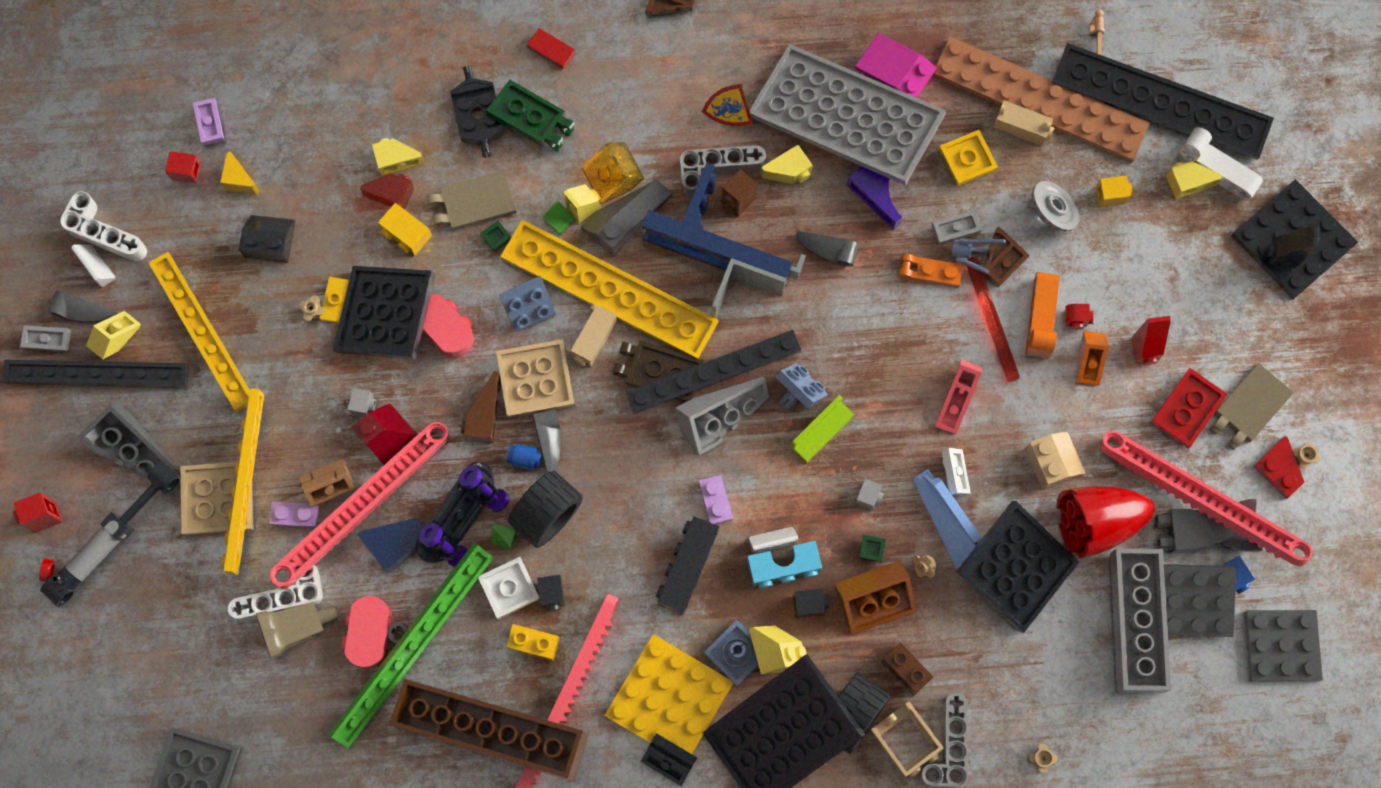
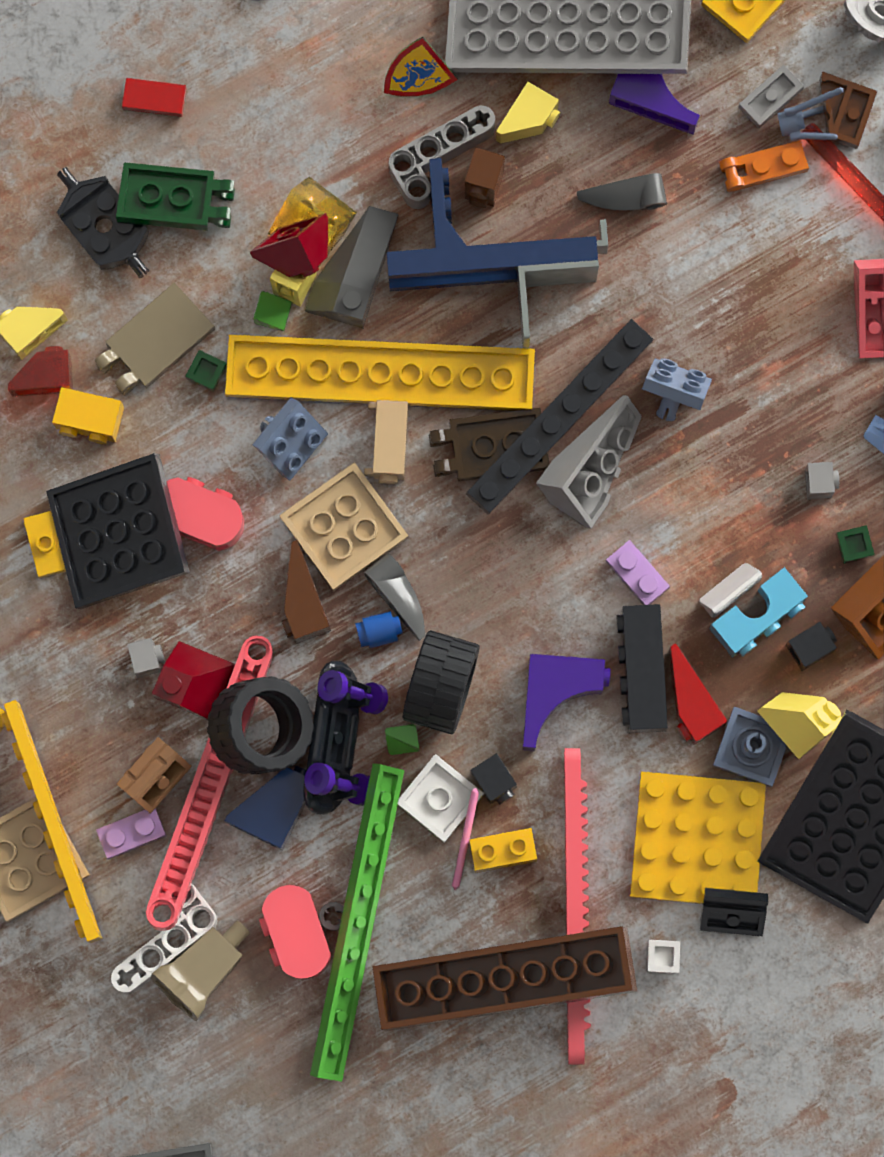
camera: 20 degrees left, 5 degrees up
tan plate [299,295,324,321] -> none
lime panel [791,395,855,463] -> none
none -> black tyre [207,676,314,775]
none -> dark red slope [250,213,328,277]
none -> bright pink axle [452,788,479,890]
none -> dark purple arch [523,654,610,751]
none -> white plate [647,940,680,973]
none -> red slope [669,643,728,745]

